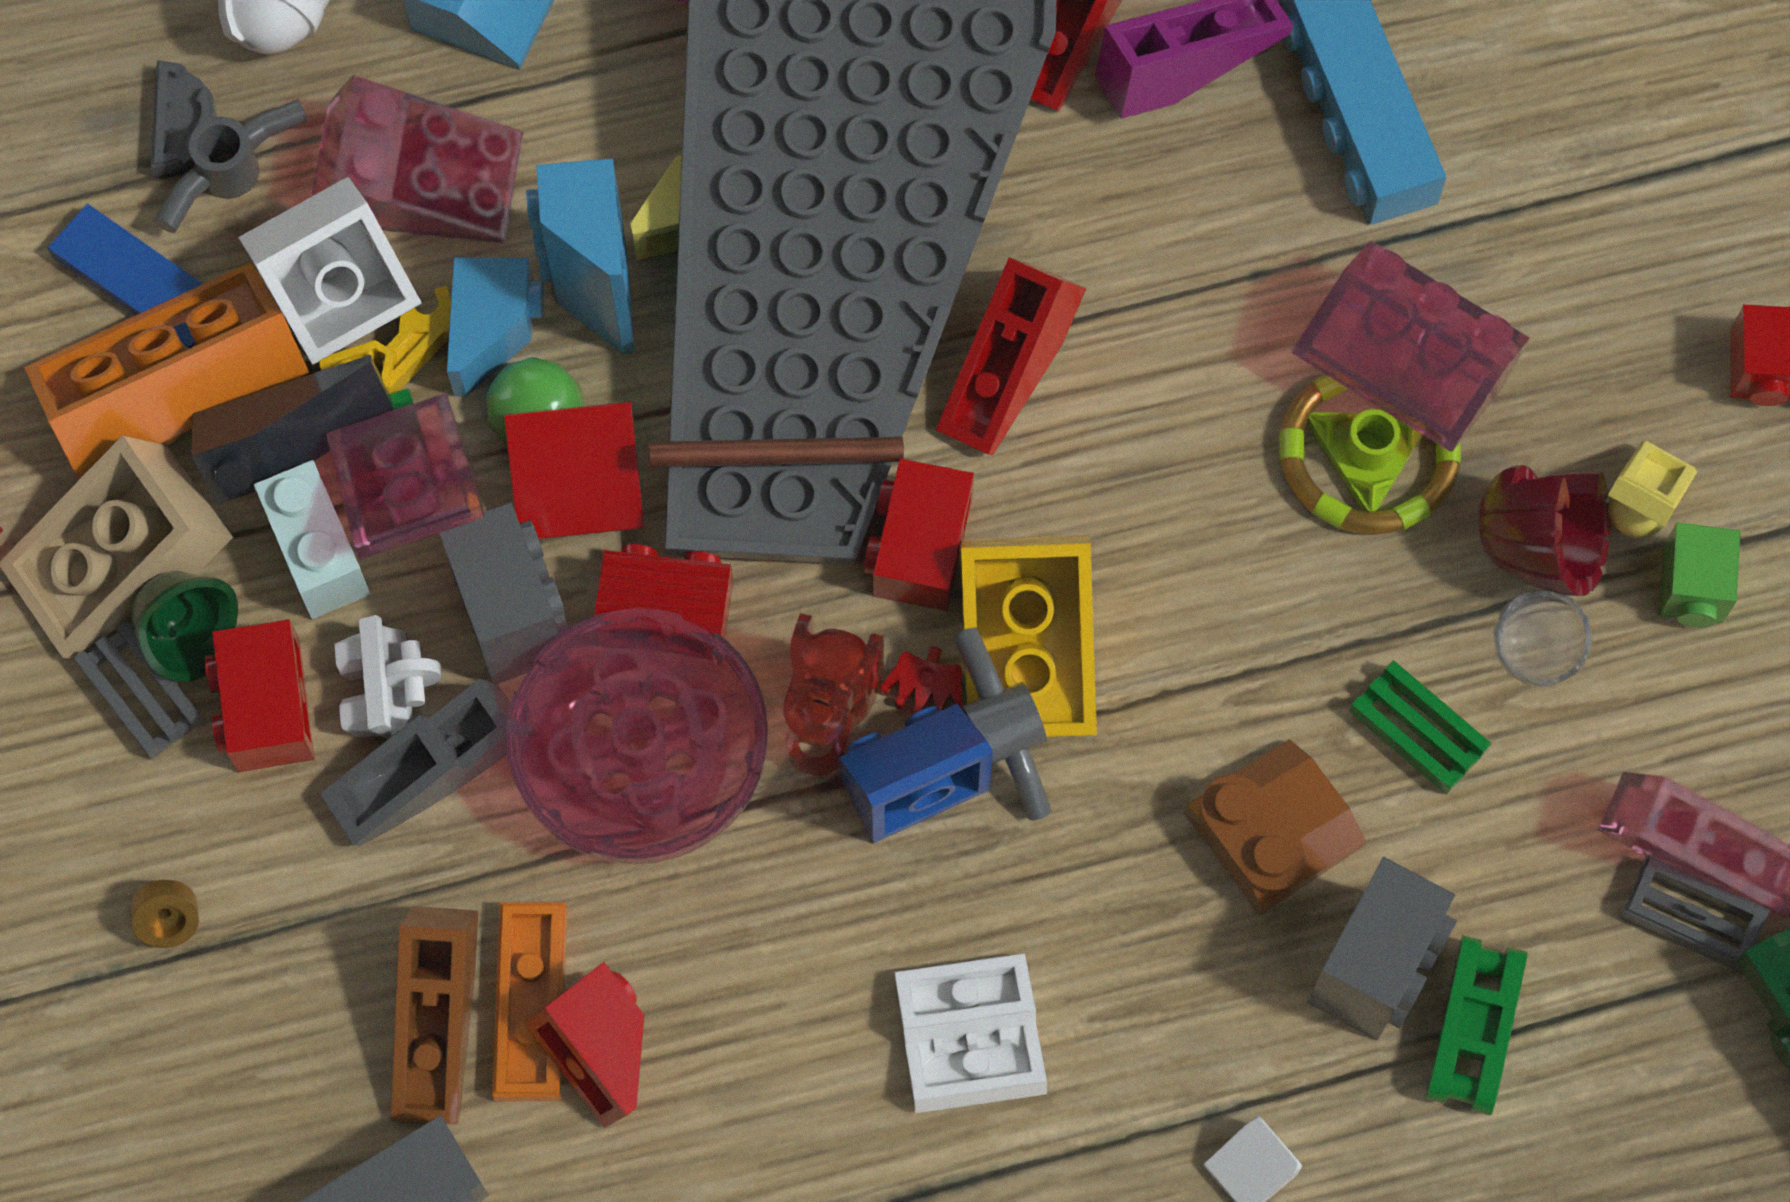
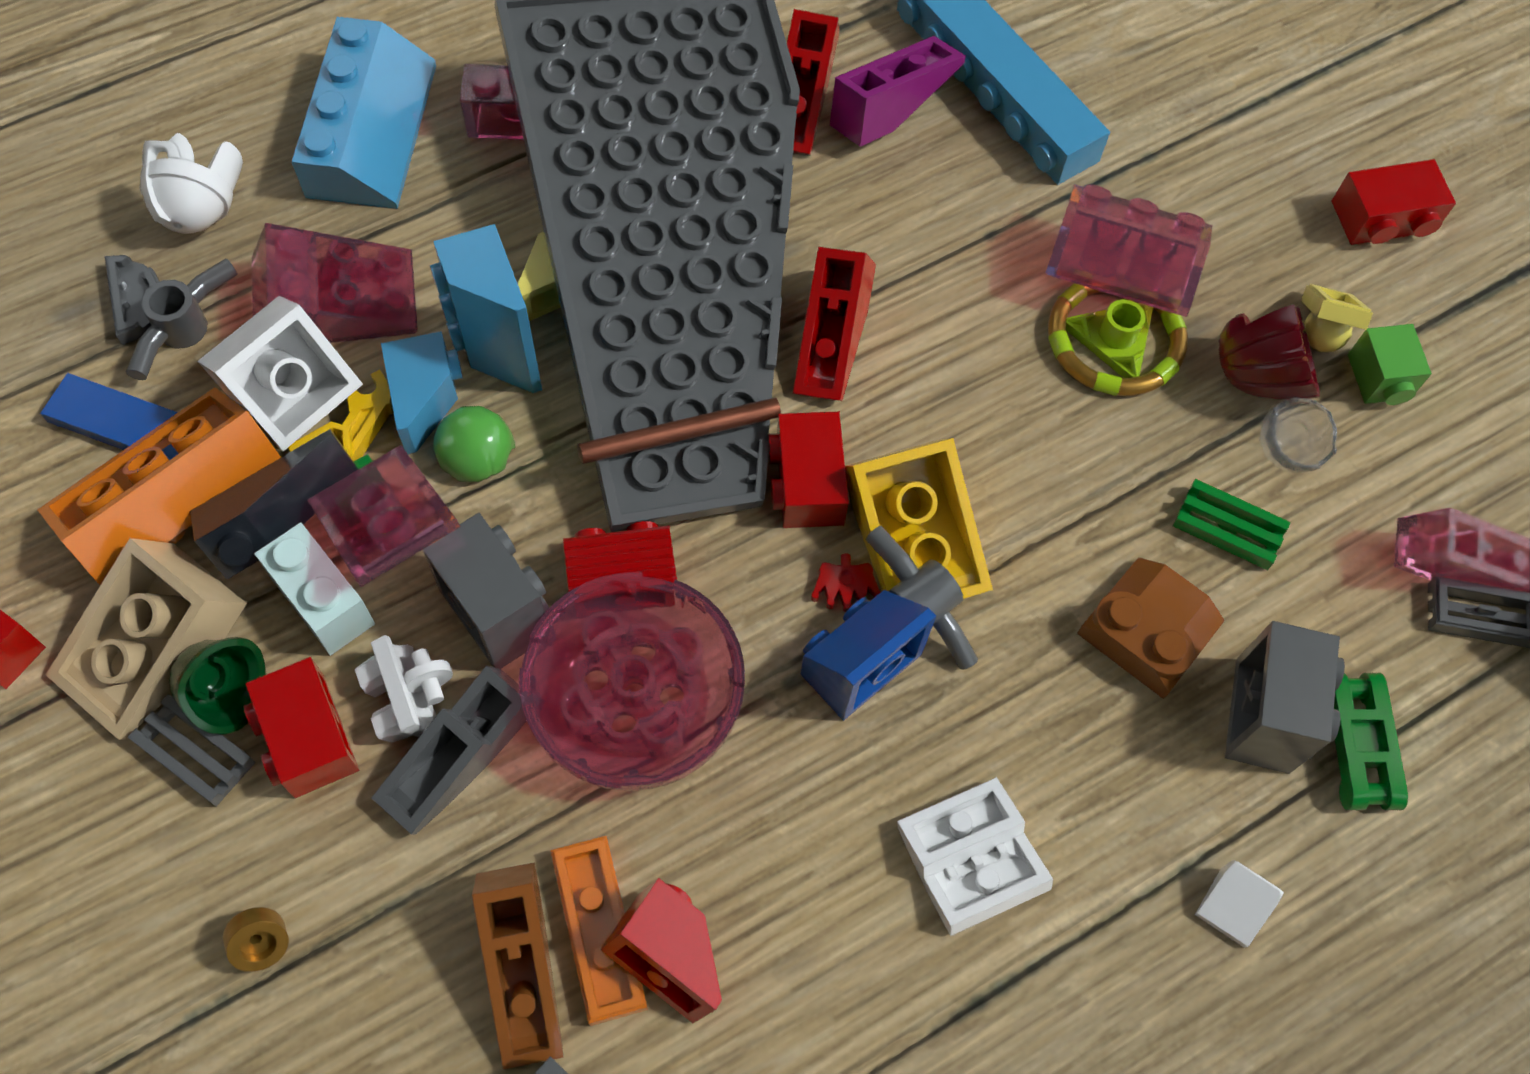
camera: 20 degrees left, 5 degrees down
red tile [504,401,645,539] -> none
clear red piece [783,613,884,776] -> none

